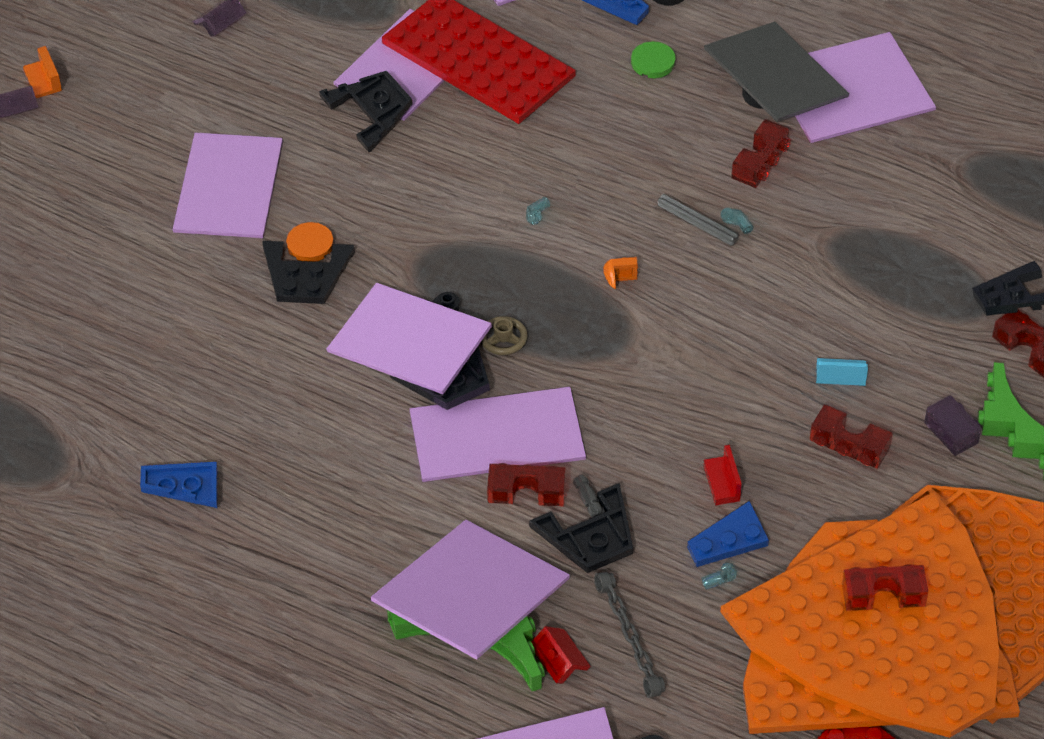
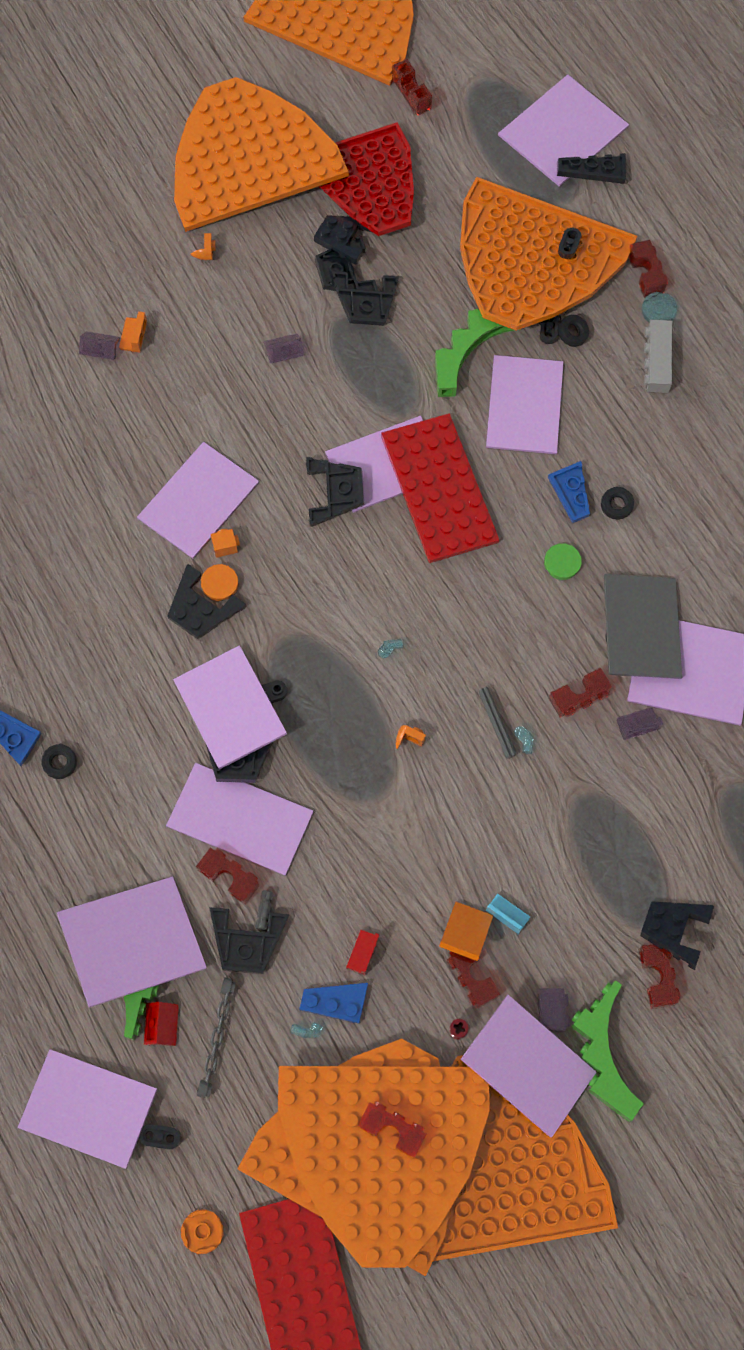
camera: 30 degrees right, 20 degrees up
dark tan piece [481,316,528,355] -> none
none -> black tyre [41,744,77,779]
none -> orange brick [210,529,240,558]
none -> orange tile [439,902,493,961]
none -> dark red bush [449,1019,469,1040]
none -> lavender piece [461,995,596,1137]
none -> clear purple panel [616,708,663,740]

